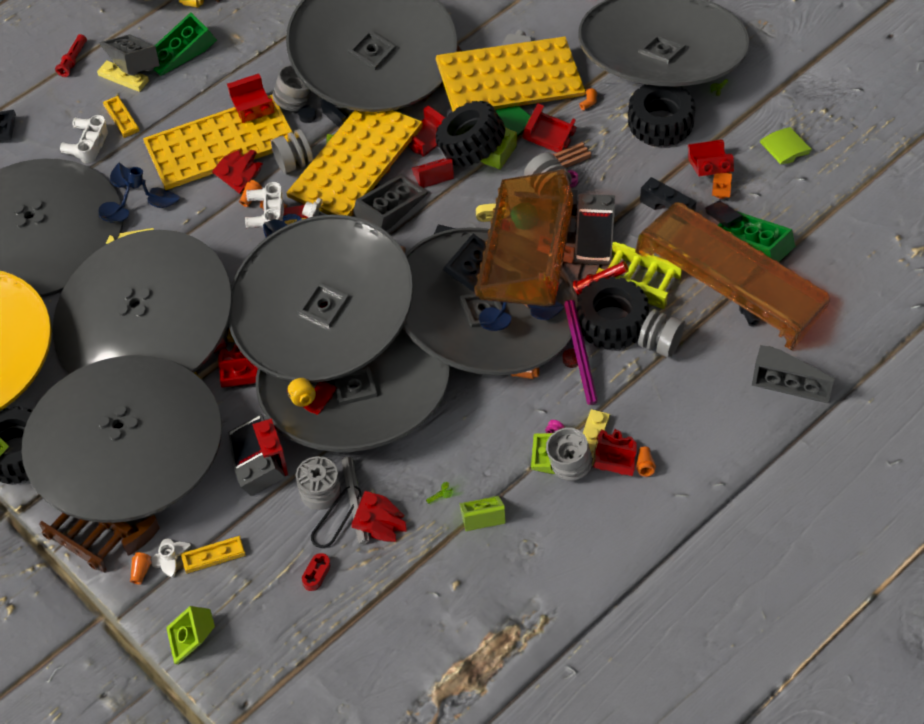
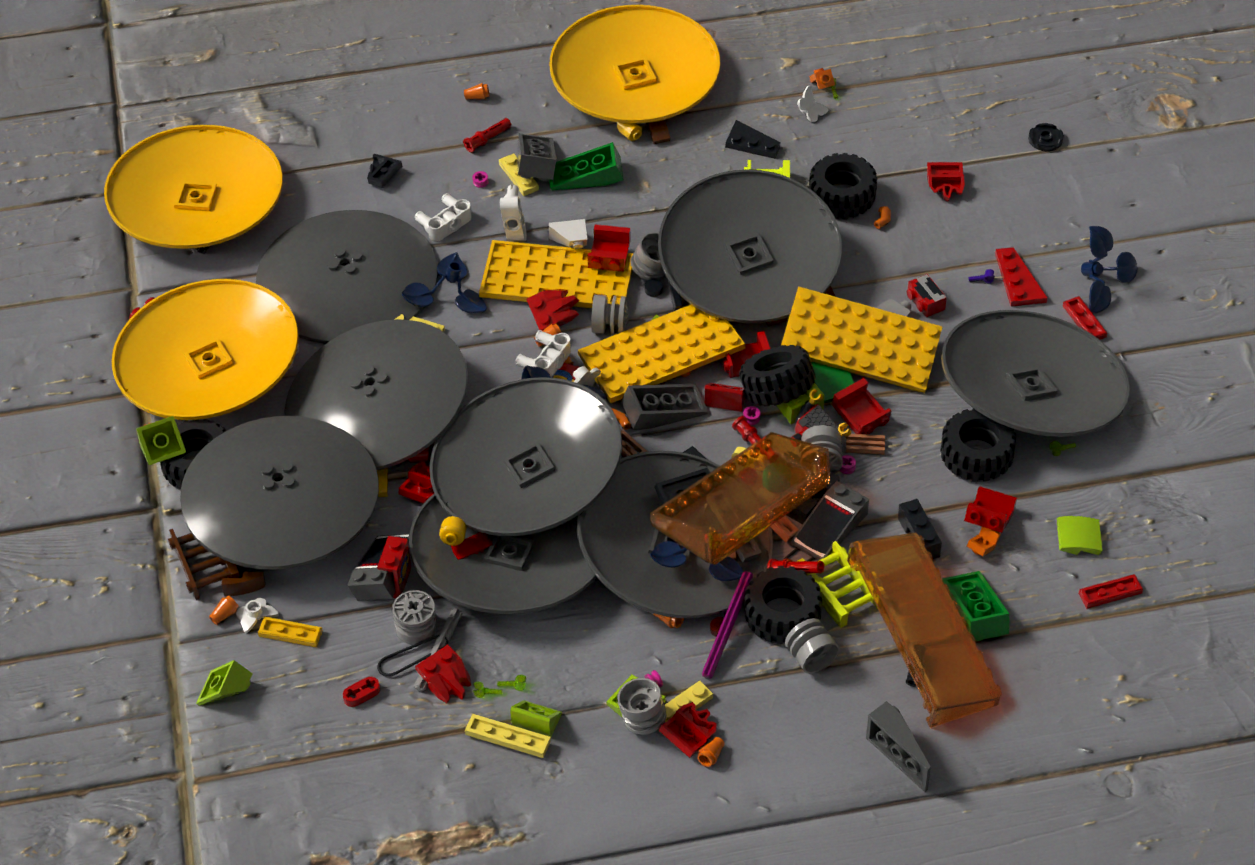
camera: 30 degrees right, 5 degrees down
yellow tile [103,96,140,138] -> none
orange arm [579,88,597,111] -> none
black tile [705,200,742,228] -> none
none -> orange cone [464,83,490,100]
none -> light yellow plate [465,714,551,758]
none -> dark pink bush [472,171,489,188]
none -> clear neon green hand [473,681,502,698]
none -> white piece [500,185,527,242]
none -> white slope [549,219,587,249]
none -> red pin [732,416,778,465]
none -> dark pink bush [743,406,760,425]
none -> torso [791,389,851,446]
none -> brick [907,274,947,318]
none -> red tile [1078,574,1143,609]

